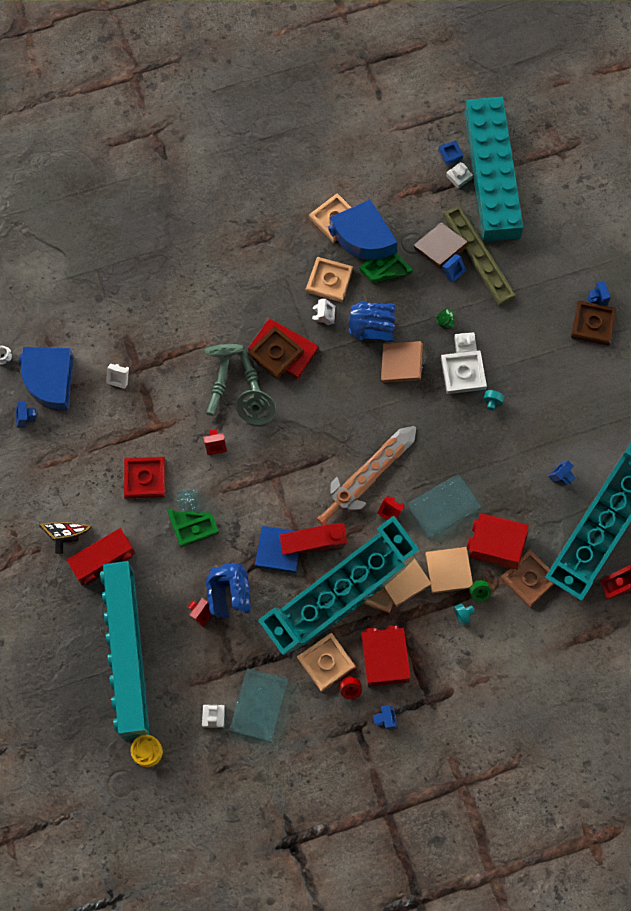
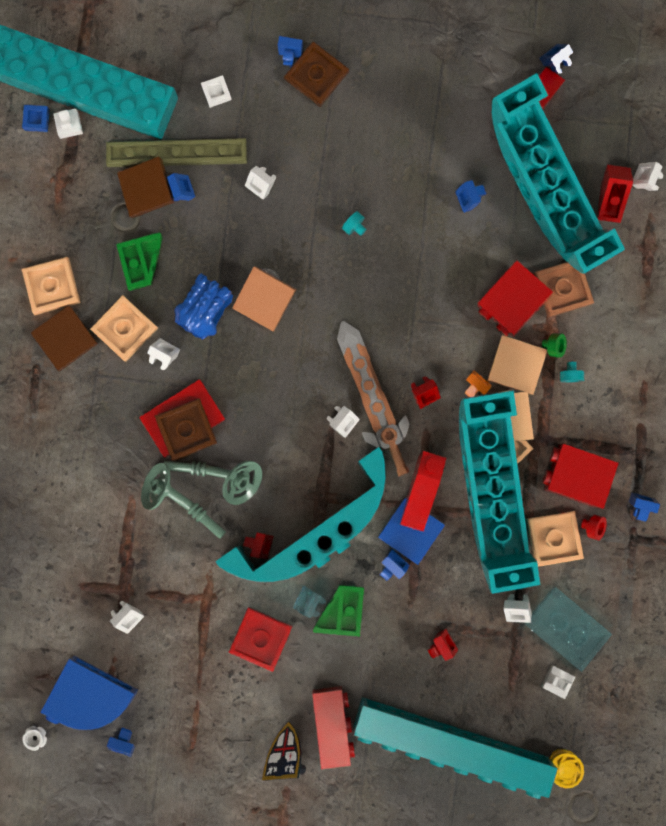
camera: 65 degrees left, 15 degrees up
blue piece [205,563,251,619] -> none
blue brick [328,199,397,260] -> none
clear light blue tile [407,474,481,539] -> none
green plate [435,308,455,328] -> none
white plate [441,350,487,394] -> none
white tile [454,332,477,353] -> none
none -> reddish brown tile [31,305,98,372]
none -> white plate [201,75,231,108]
none -> teal slope [215,447,386,582]
none -> white tile [245,166,276,199]
none -> white tile [327,406,360,438]
none -> blue tile [380,549,410,581]
none -> orange tile [464,370,492,397]
none -> white tile [504,594,532,623]

